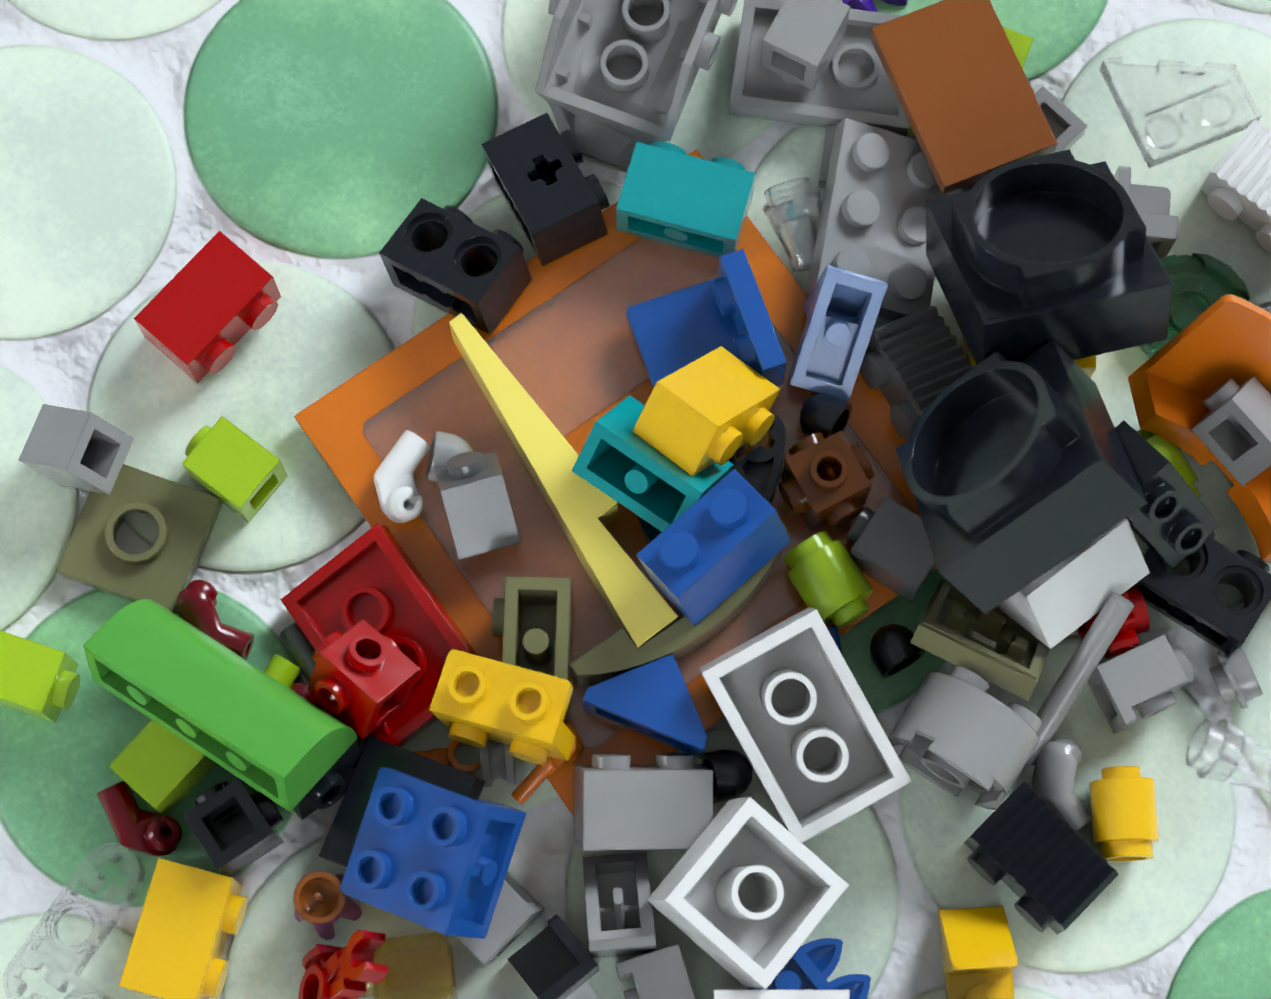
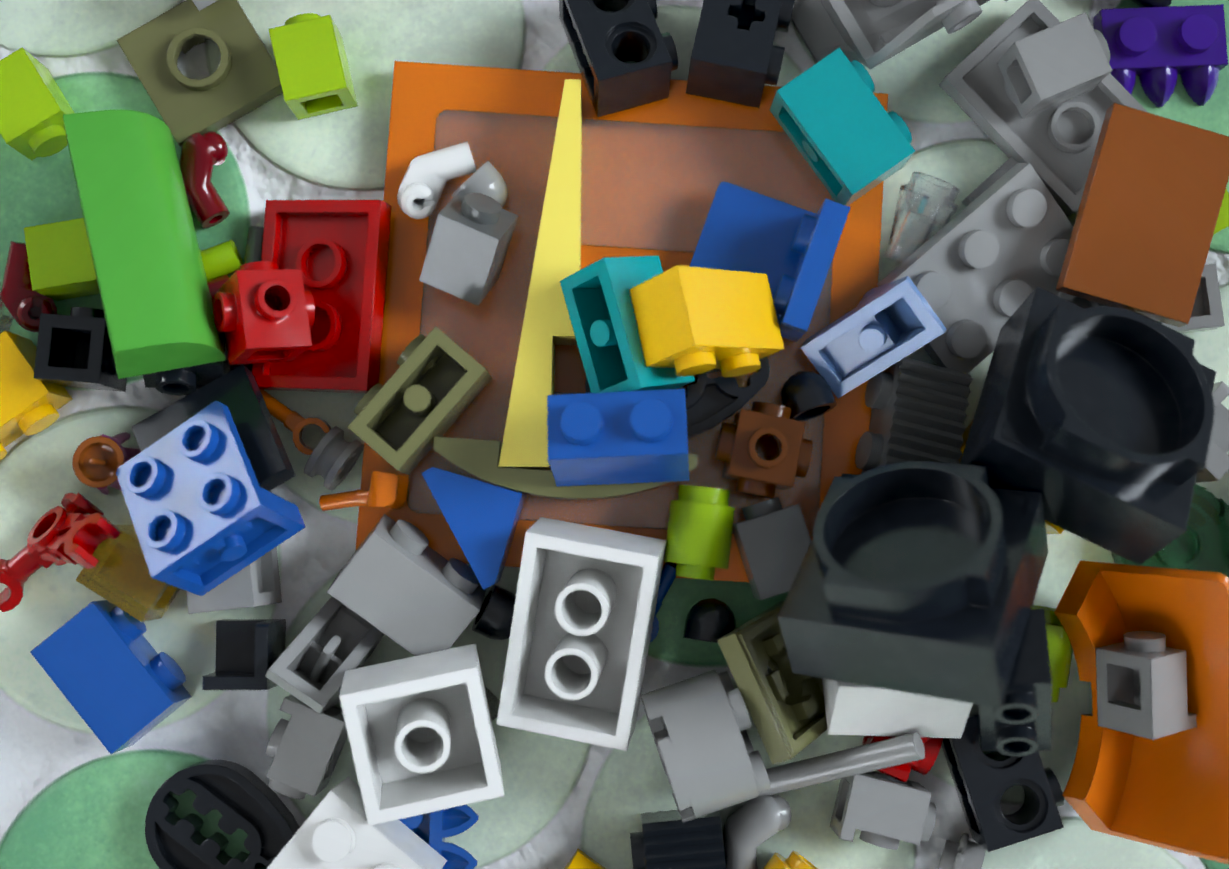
camera: 35 degrees right, 10 degrees up
yellow bracket [429,650,576,765] -> none

